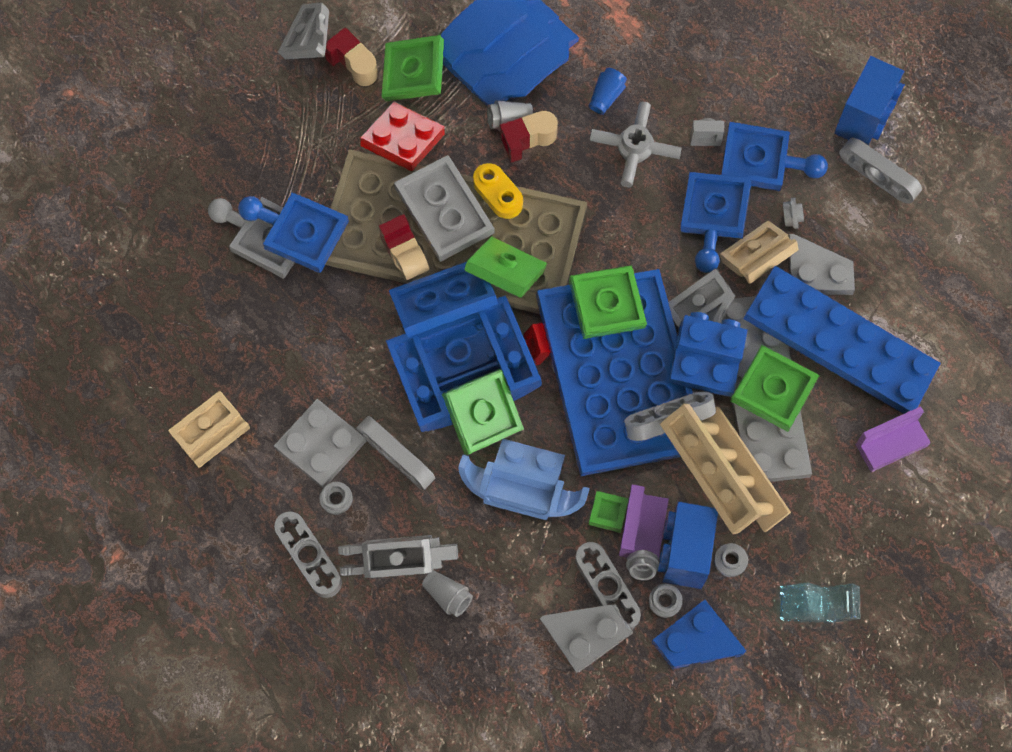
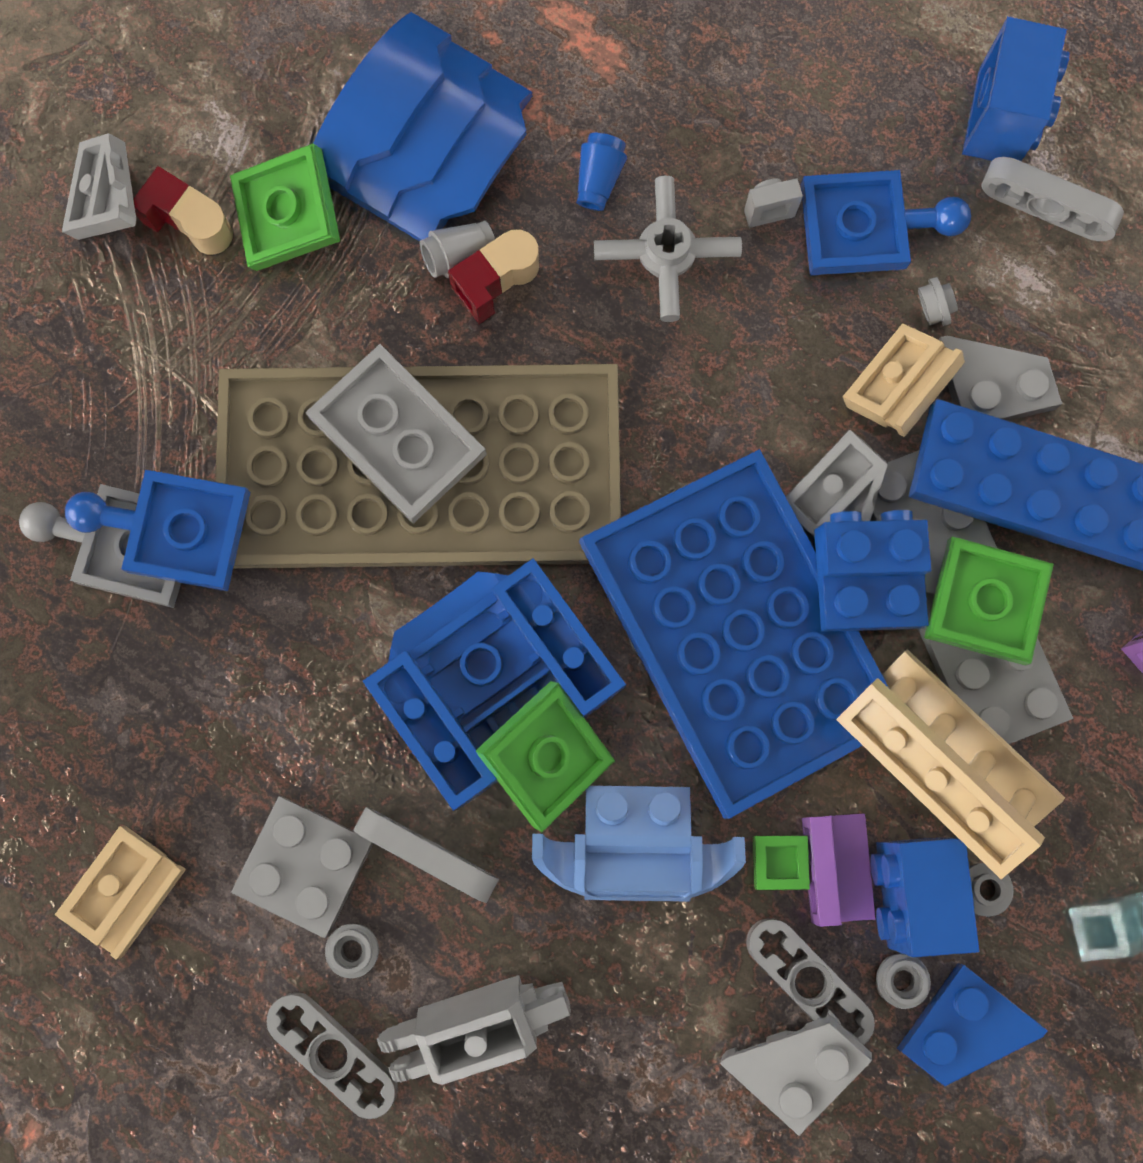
camera: 15 degrees left, 10 degrees up
plate [360,102,445,171] -> none
leg [379,214,429,281] -> none
blue plate [389,262,498,338] -> none
light grey cone [422,570,473,617] -> none
bright green plate [464,236,547,298] -> none
yellow plate [473,163,523,219] -> none
red plate [523,323,551,365] -> none
bright green plate [569,265,647,339] -> none
light grey beam [624,392,716,441] -> none
light grey plate [626,550,660,580] -> none
blue plate [681,172,751,273] -> none

